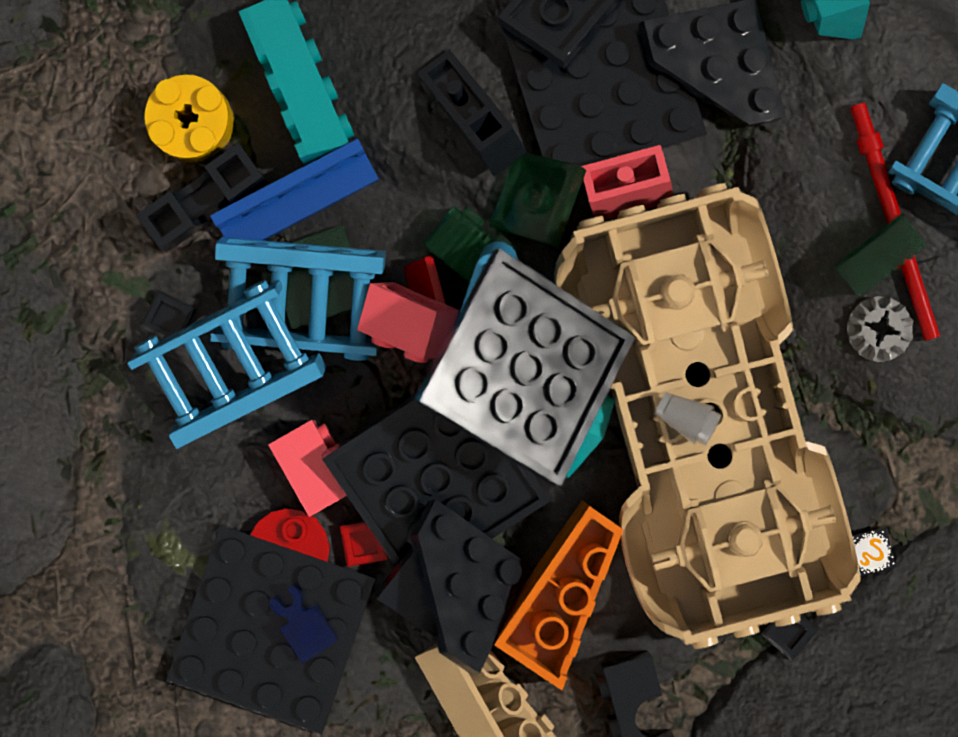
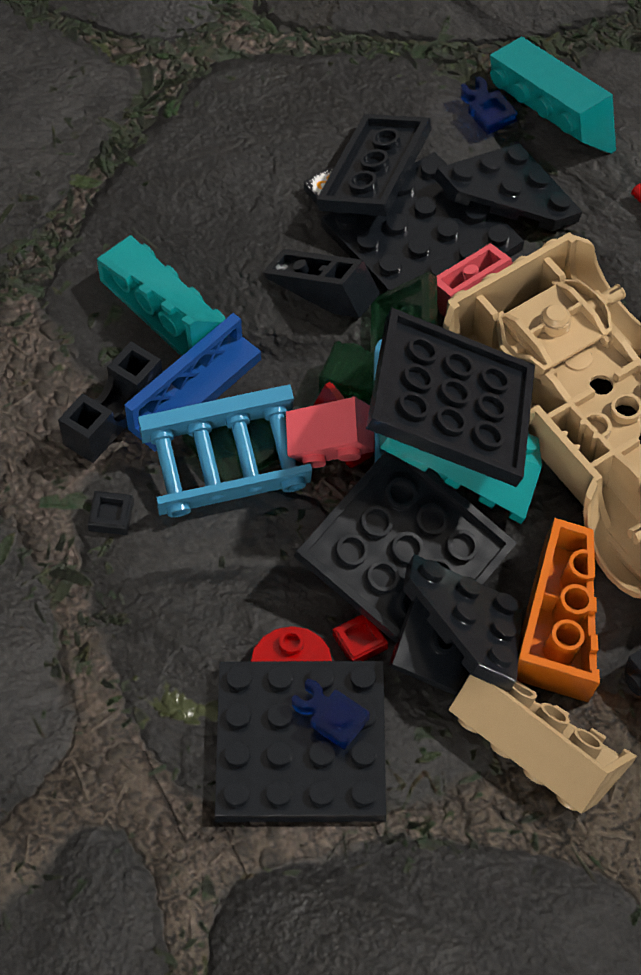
camera: 20 degrees left, 30 degrees down
dark azure fence [128,280,327,449] -> none
yellow brick [145,75,234,162] -> none
coral brick [268,420,347,517] -> none
light grey cone [654,392,722,446] -> none

